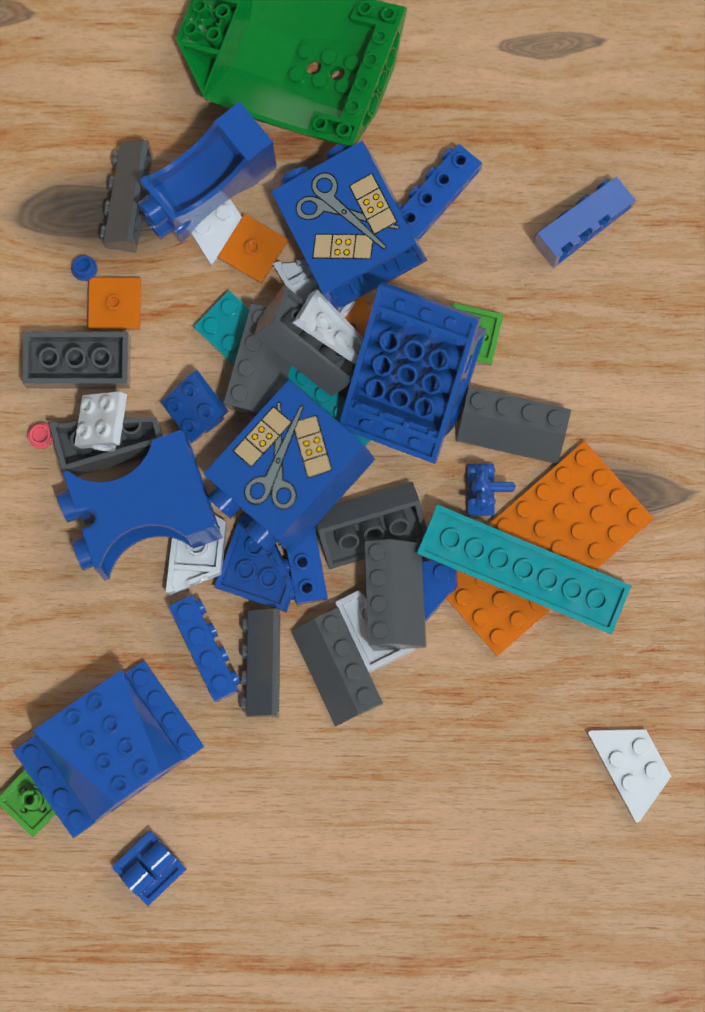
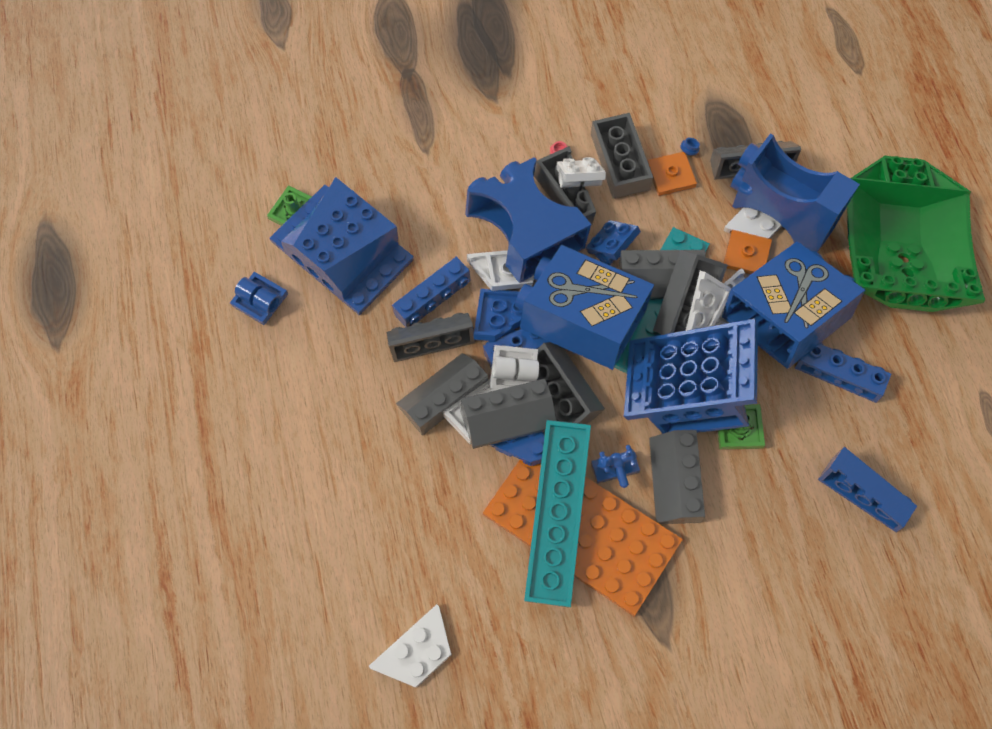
camera: 75 degrees right, 15 degrees down
none -> white plate [490,345,539,389]

